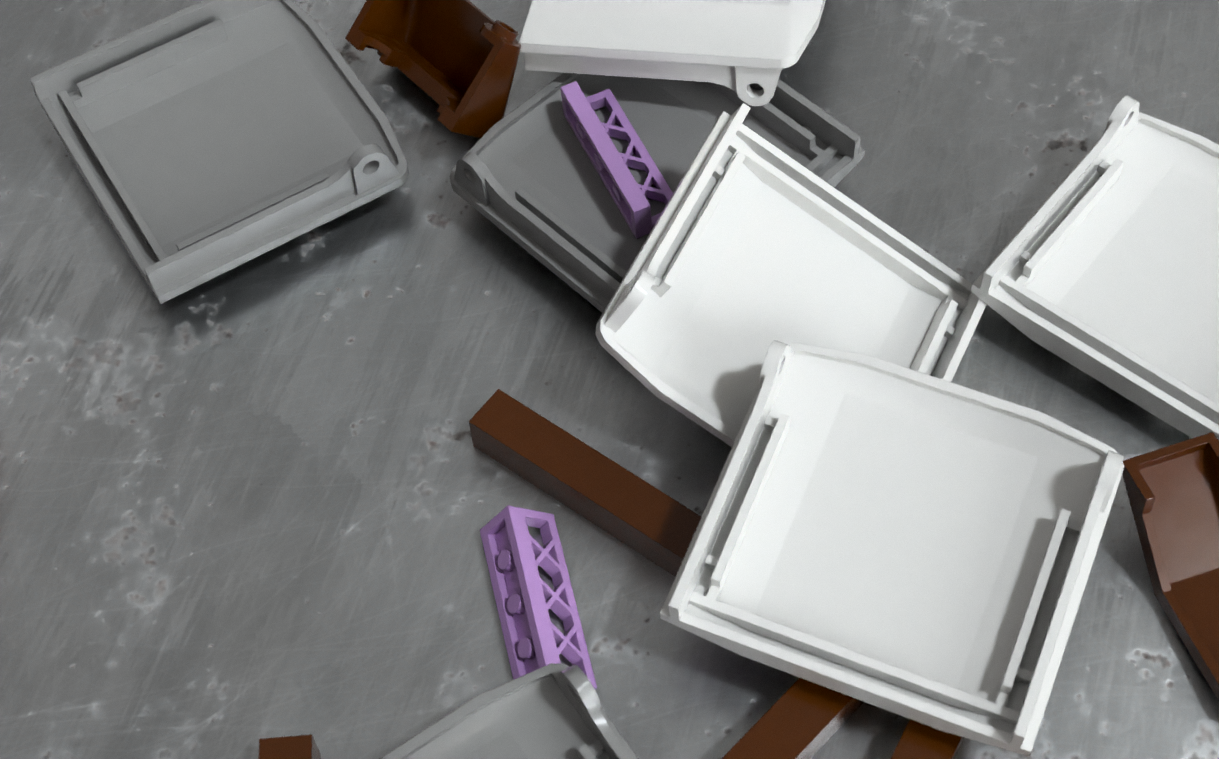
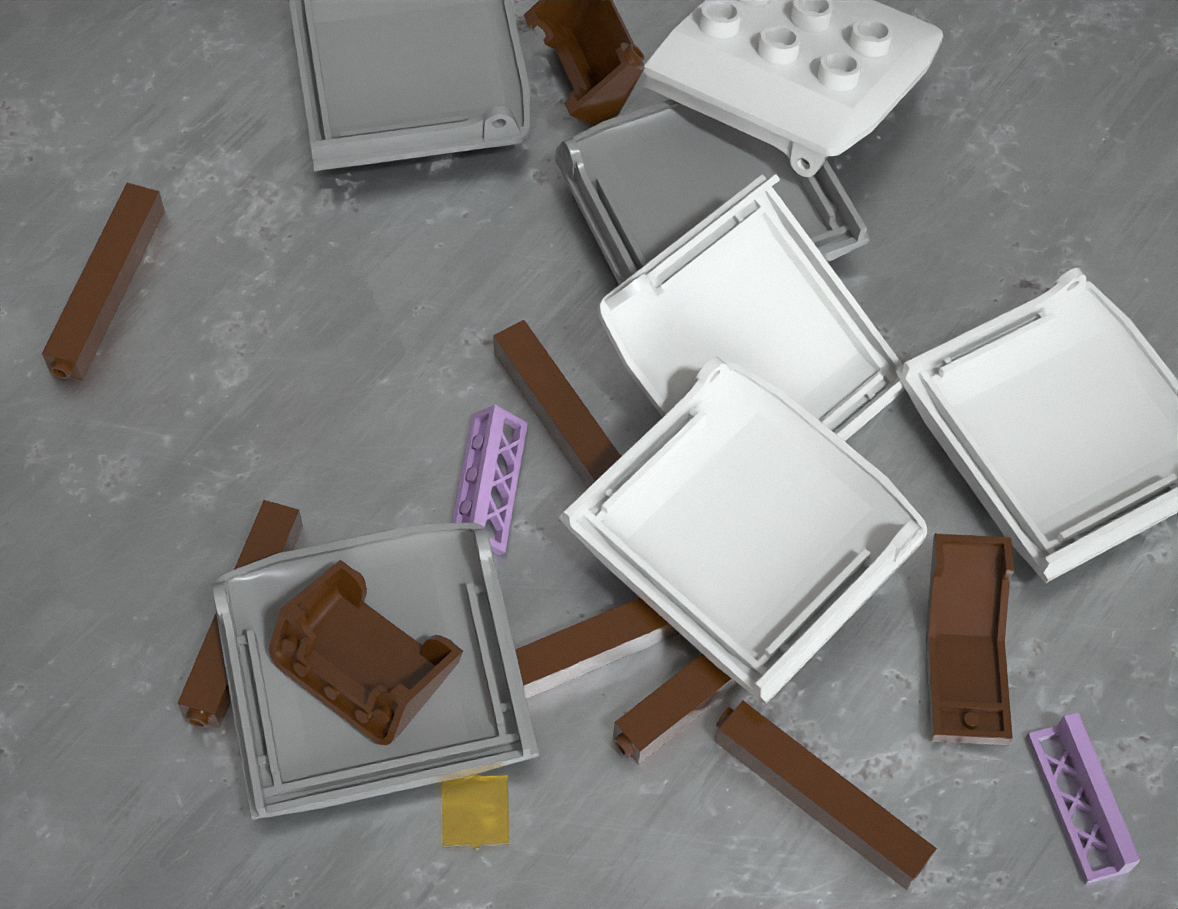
camera: 15 degrees right, 5 degrees up
lavender fence [560,81,673,239] -> none

